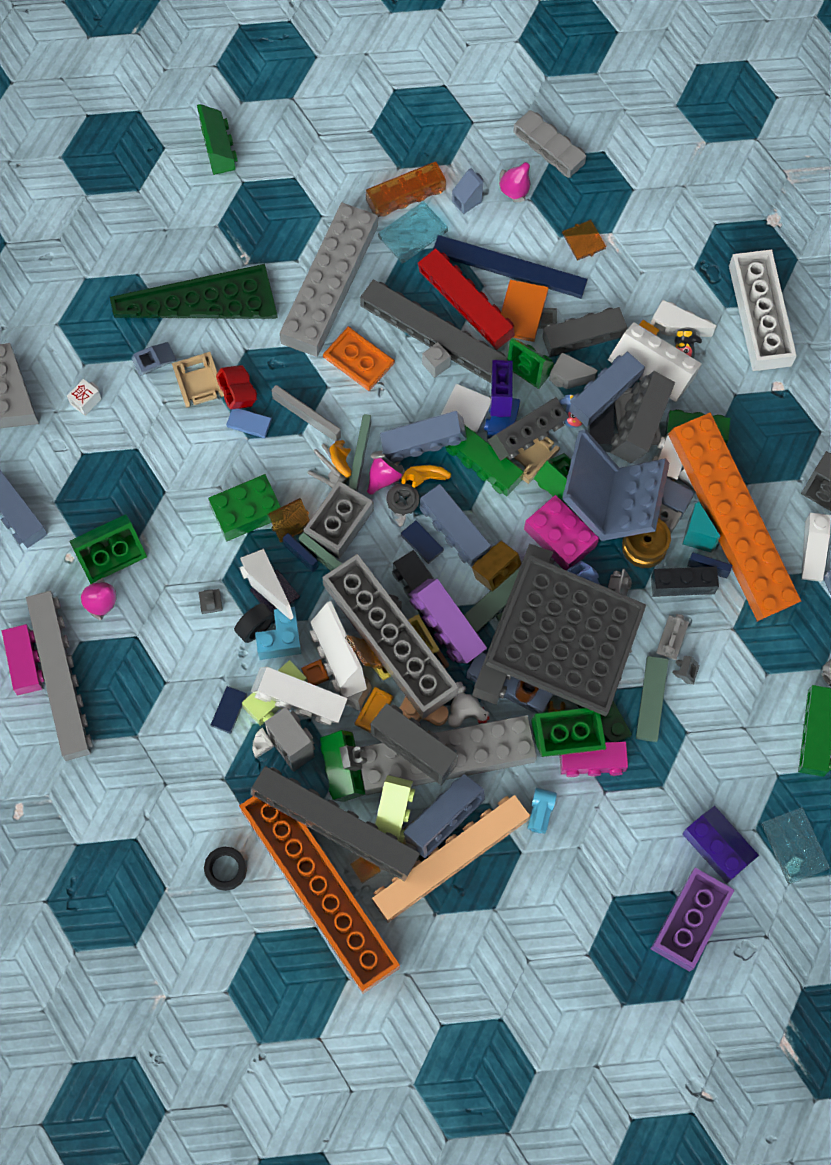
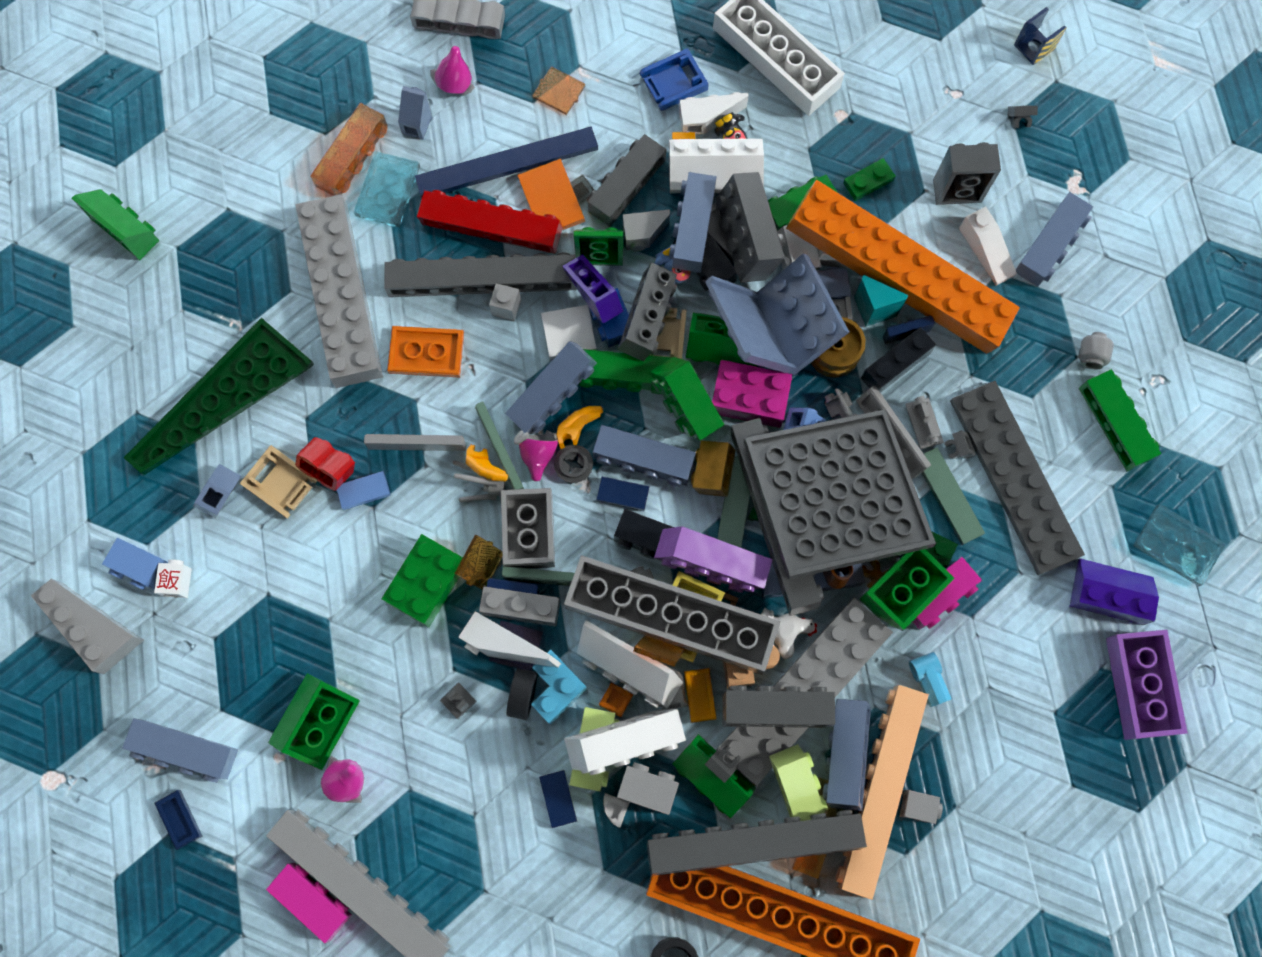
camera: 35 degrees left, 5 degrees up
none -> medium blue brick [102,538,168,590]
none -> light grey brick [479,587,560,627]
none -> blue container [639,48,709,111]
none -> green brick [650,357,725,441]
none -> green plate [843,158,896,201]
none -> light grey tile [856,386,931,479]
none -> light grey brick [900,790,943,824]
none -> dark grey plate [950,381,1085,575]

